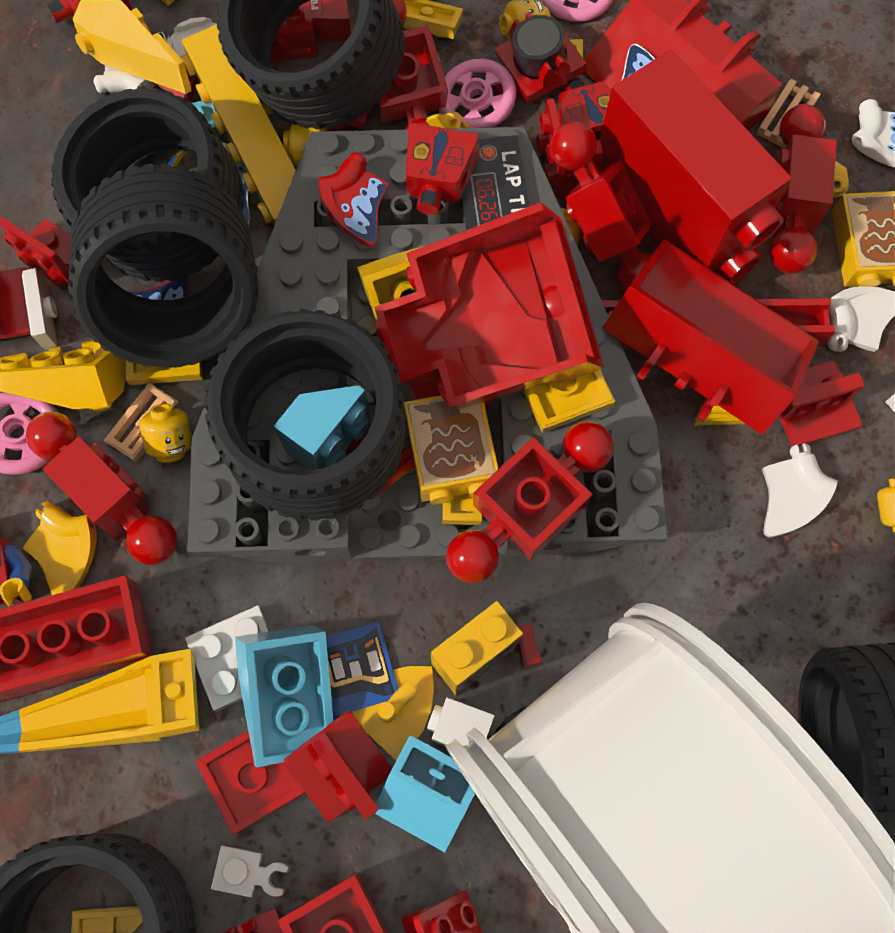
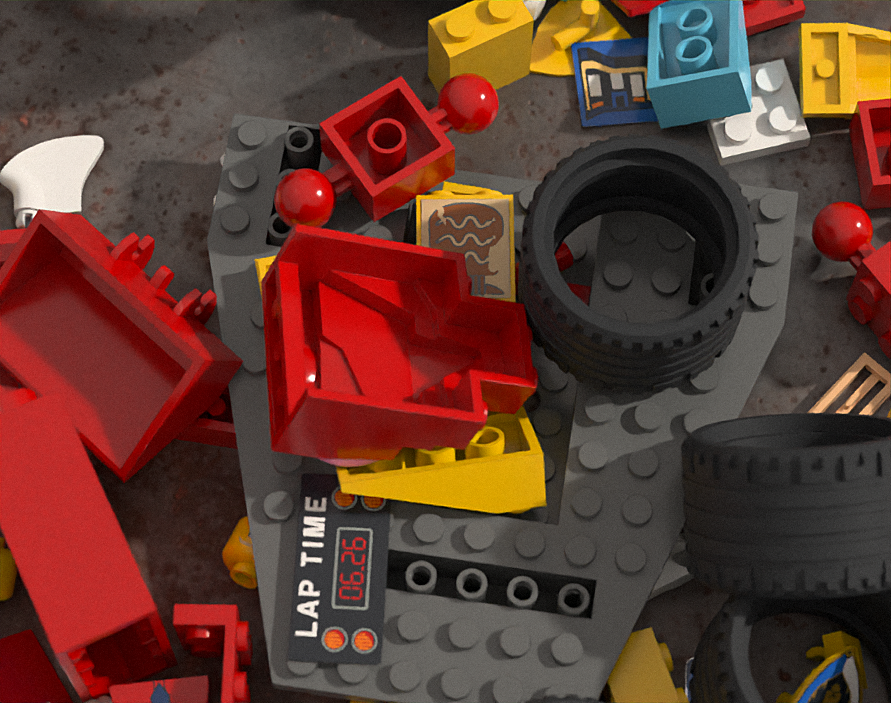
camera: 170 degrees left, 5 degrees down
yellow head [139,404,192,463] -> none
medium azure slope [274,386,370,470] -> none
red arm [318,152,390,247] -> none
red torso [406,123,479,215] -> none
red tile [517,623,541,670] -> none
red brick [550,122,653,293] -> none

